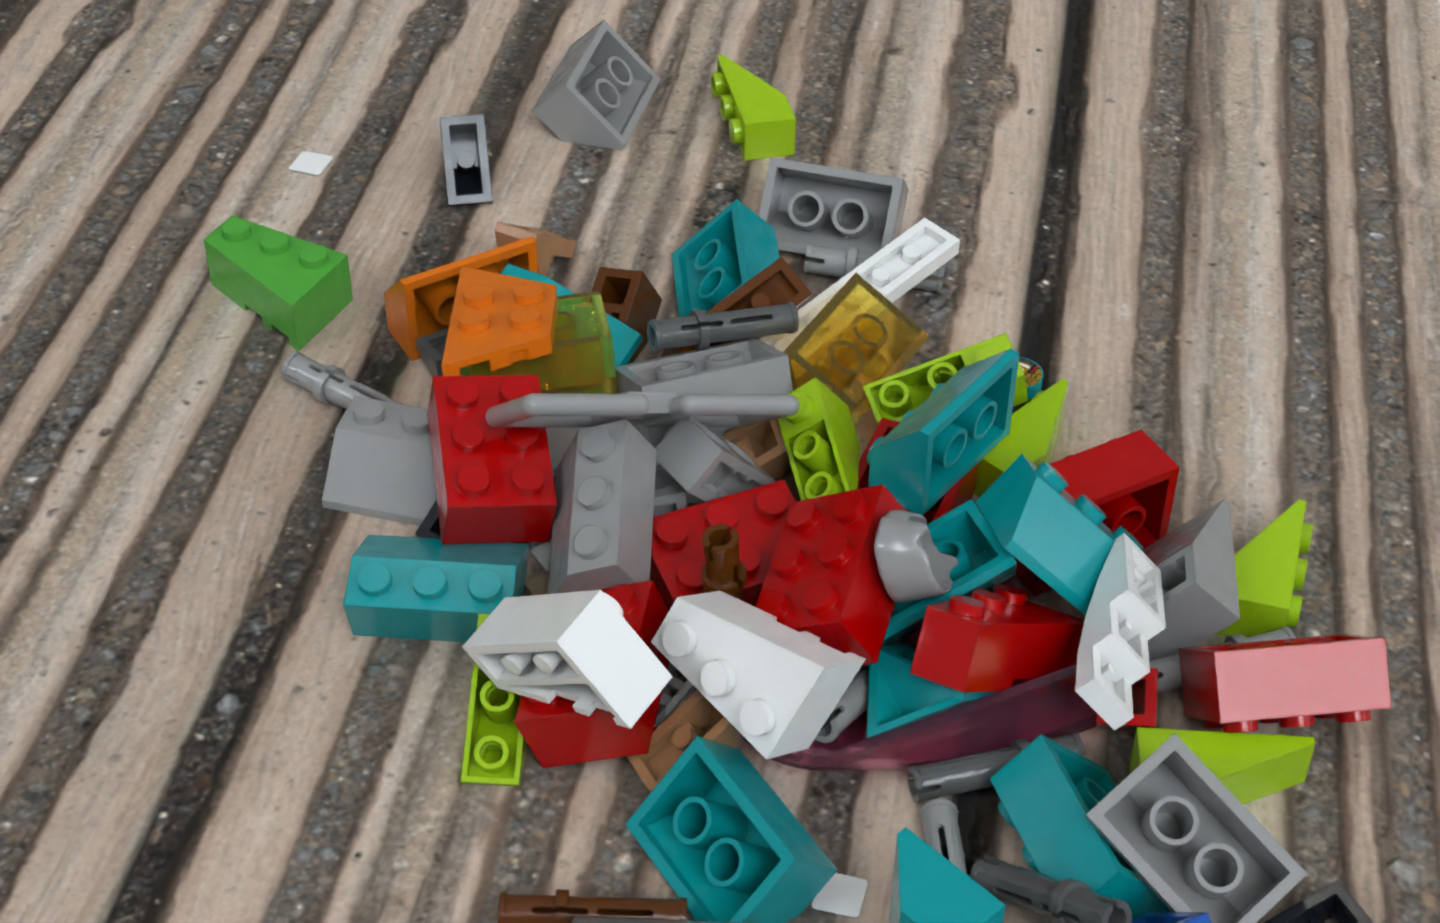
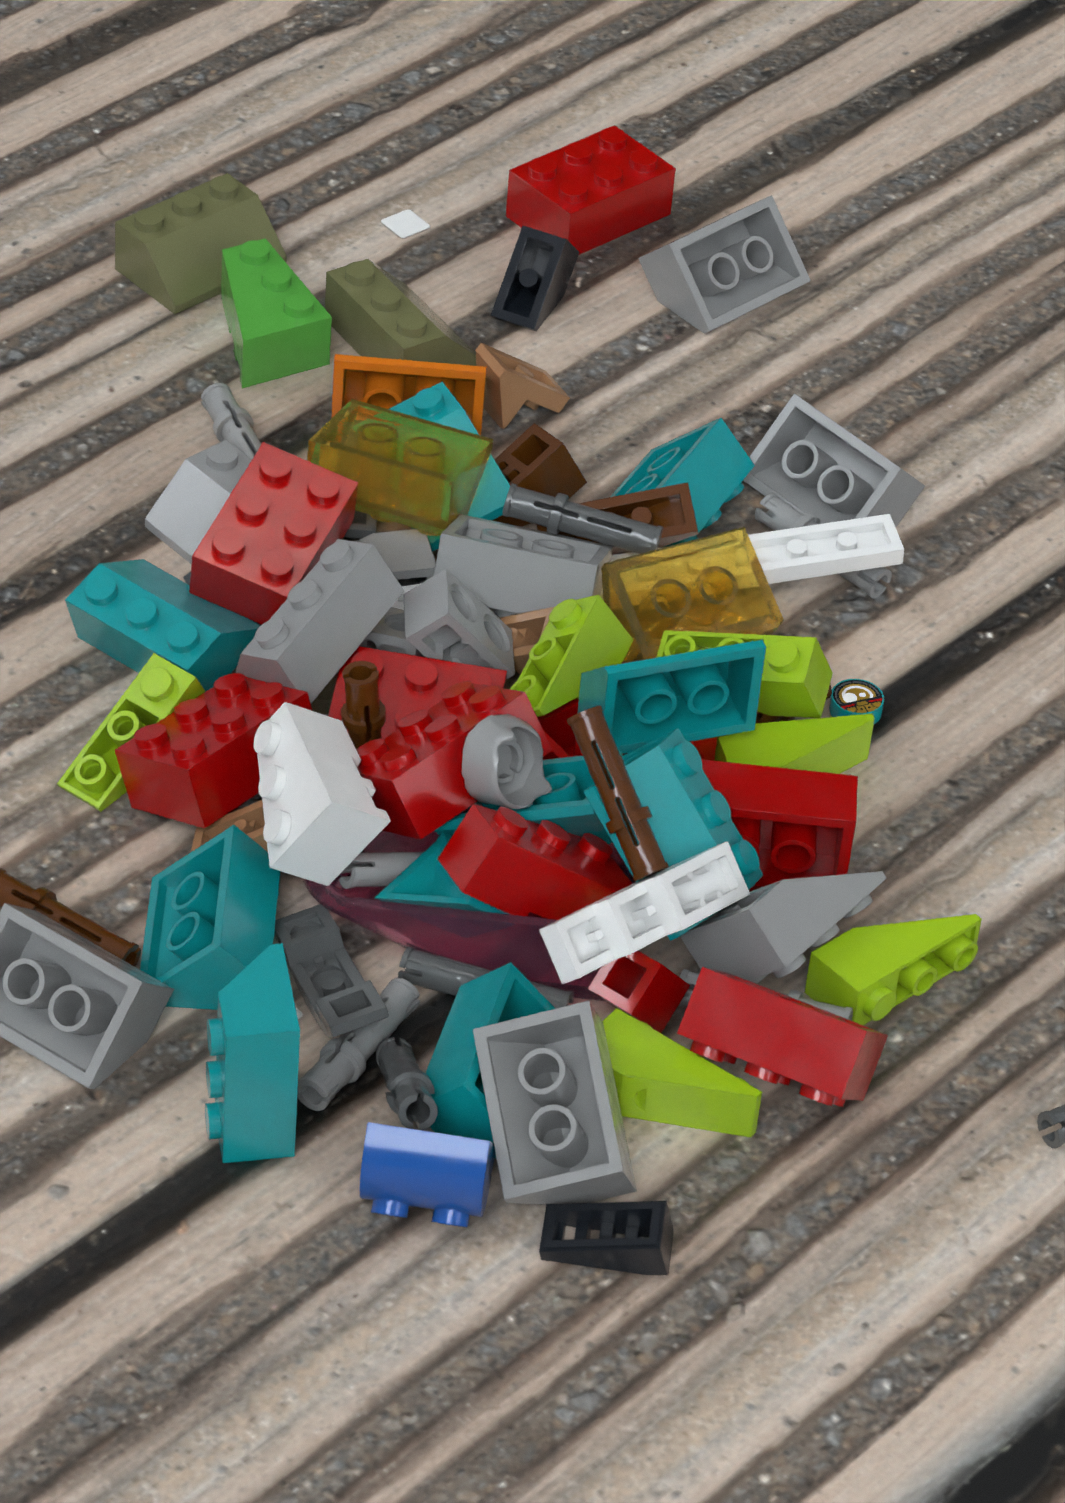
camera: 30 degrees right, 0 degrees up
orange wing [441,267,558,376] -> none
white wedge [462,590,673,729] -> none
light grey bar [485,391,799,428] -> none
lime slope [711,55,796,161] -> none
none -> olive slope [115,173,287,314]
none -> dark grey slope [274,903,389,1038]
none -> olive slope [325,259,476,366]
none -> red brick [506,125,676,255]
none -> reddish brown pin [566,705,669,881]

